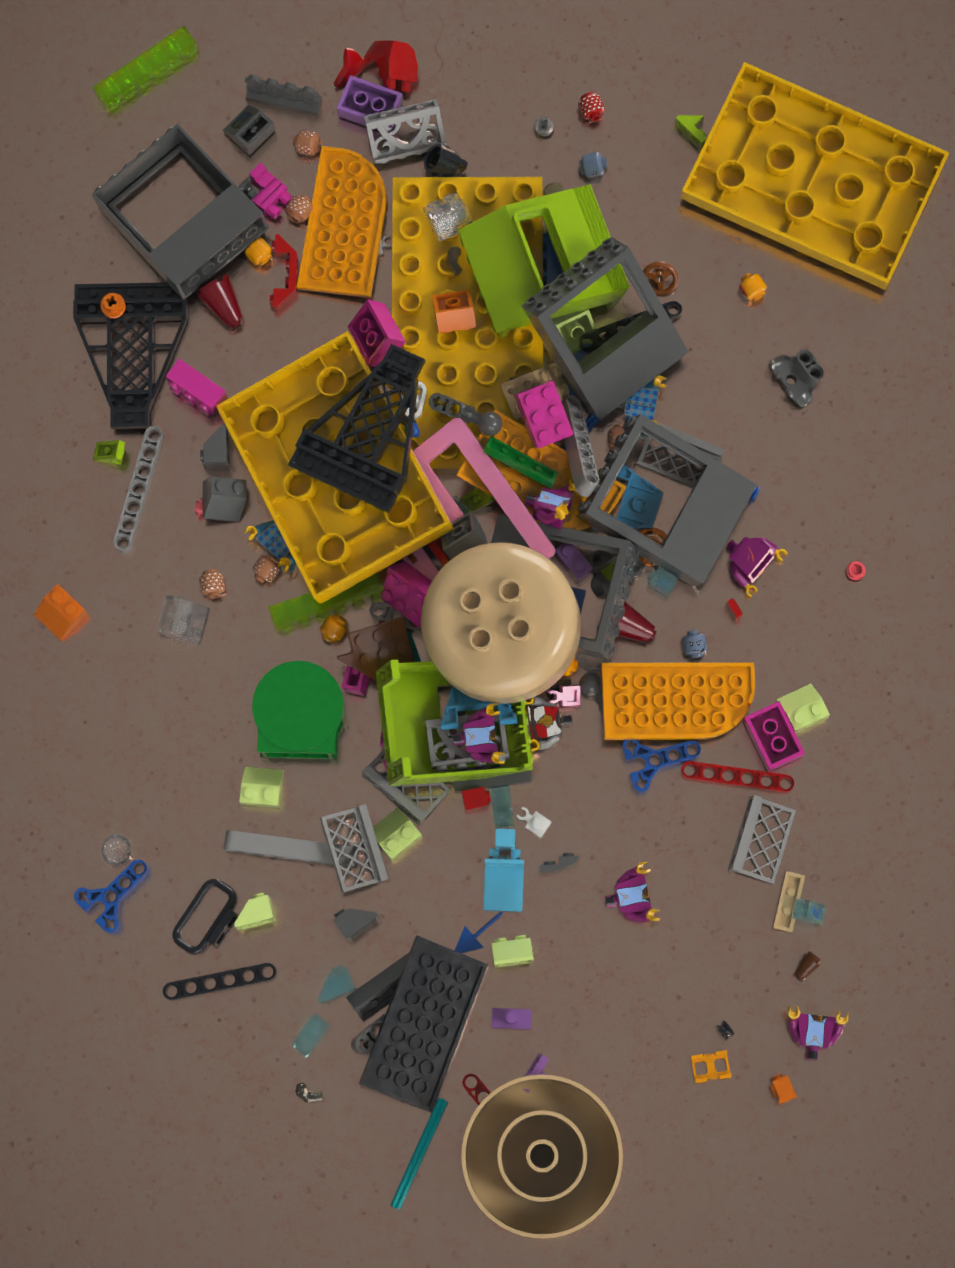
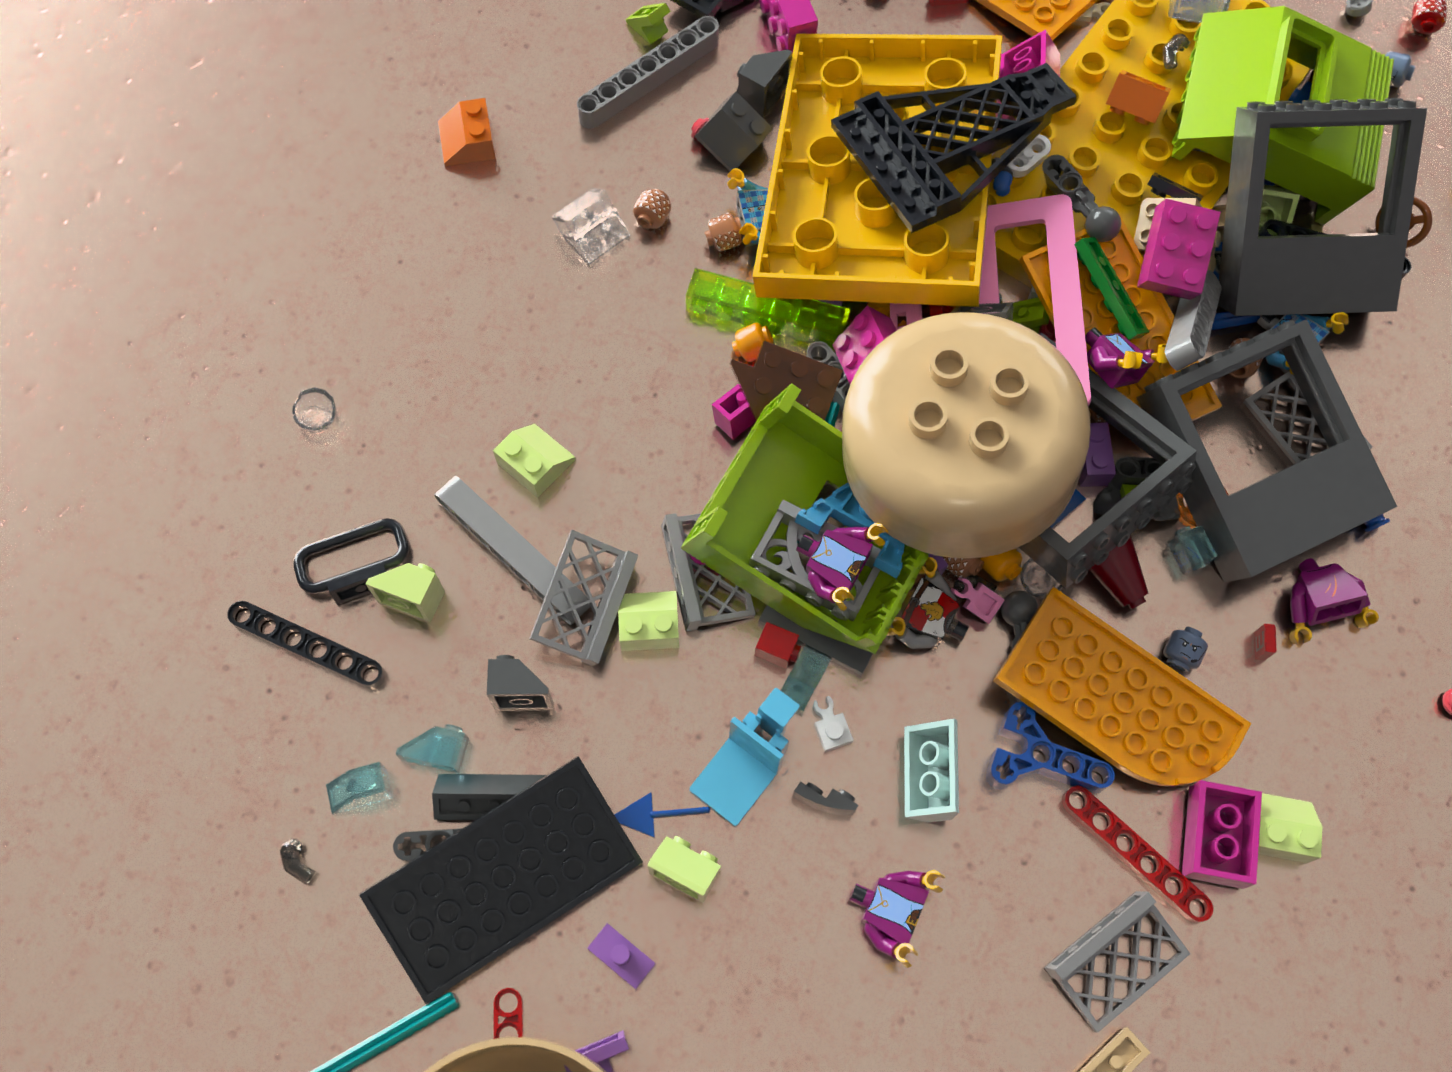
camera: 30 degrees right, 10 degrees down
blue beam [74,859,149,934] -> none
green brick [252,661,345,759] -> none
dark azure wing [592,465,664,530] -> none
none -> light aqua slope [904,719,959,823]
none -> black plate [1147,172,1203,203]

